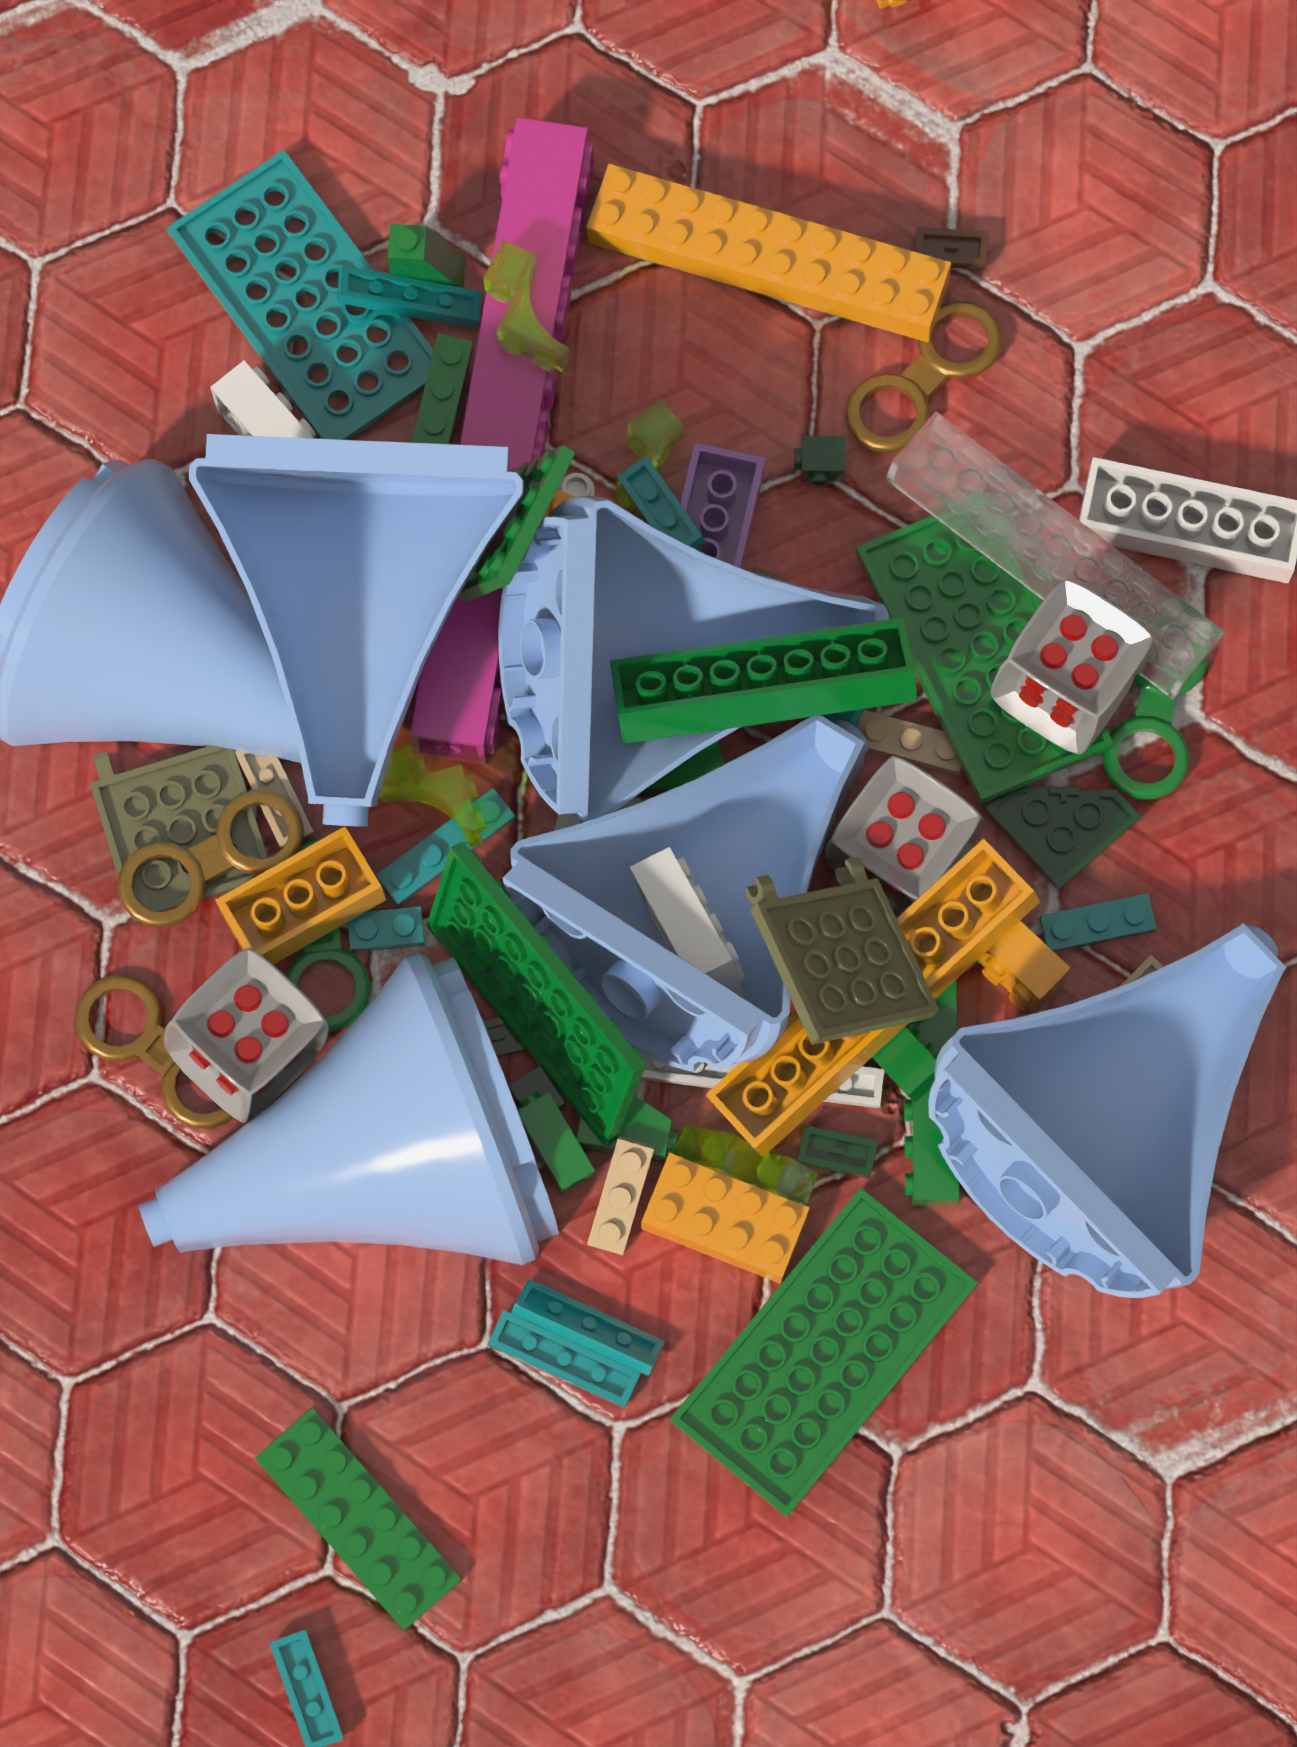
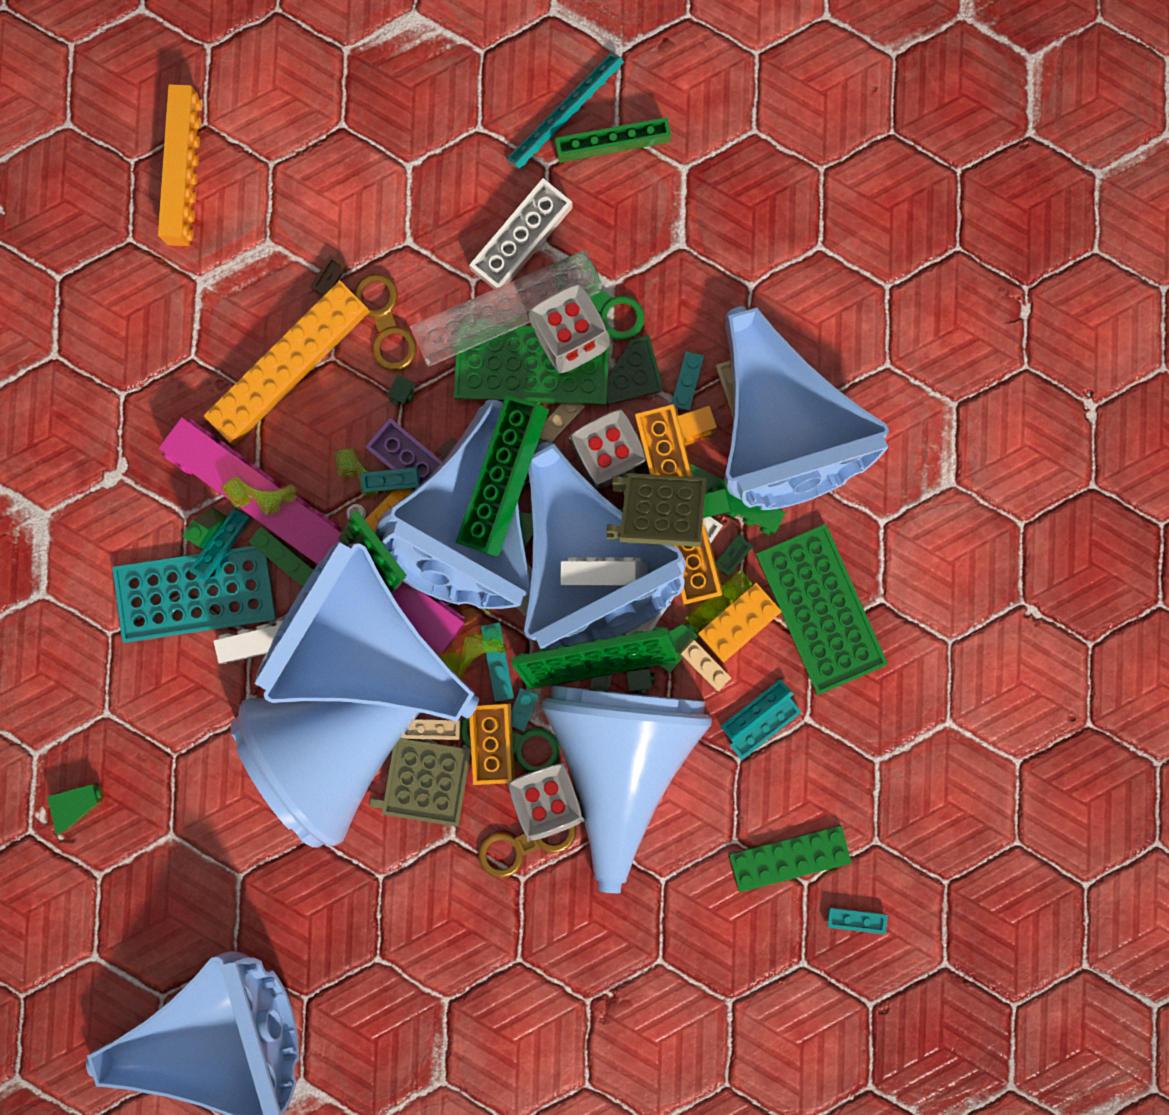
camera: 65 degrees left, 10 degrees up
pearl gold bar [117,789,304,928] -> none
green slope [518,1091,595,1195] -> none

